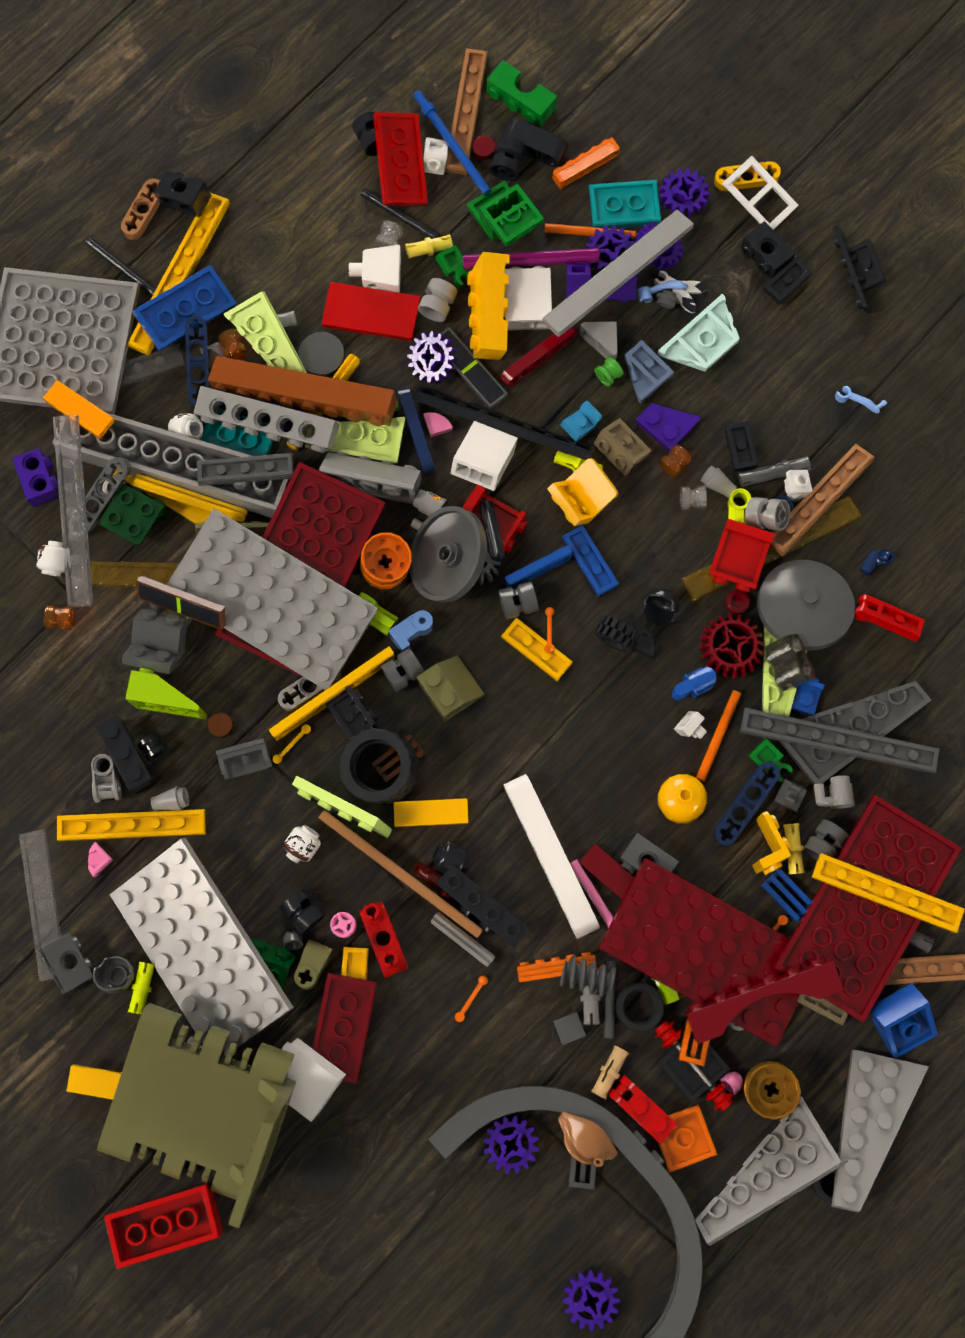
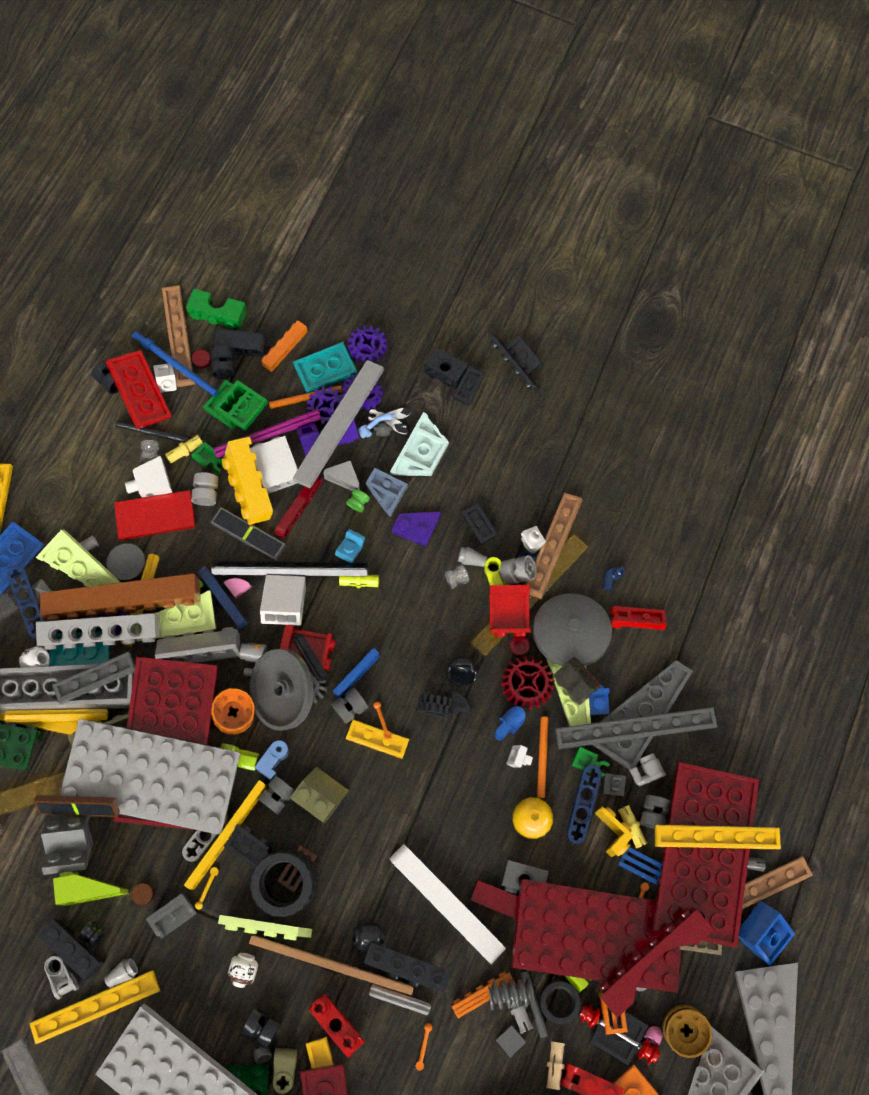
camera: 25 degrees left, 5 degrees down
bright pink tile [88,842,113,878] -> none
clear orange wheel [218,329,247,360] -> none
bright pink wheel [330,912,357,938] -> none
yellow tile [394,798,468,827] -> none
gear [407,331,458,383] -> none
clear red arm [413,862,451,898] -> none
yellow bracket [547,458,618,526] -> none
blue tile [562,525,619,598] -> none
bright pink bar [570,859,614,928] -> none
dark tan bracket [594,418,651,476] -> none
clear orange wheel [659,444,692,478] -> none
yellow beam [714,161,781,191] -> none
white window [722,156,798,230] -> none
dark grey pin [738,456,811,488] -> none
light blue piece [835,386,887,414] -> none

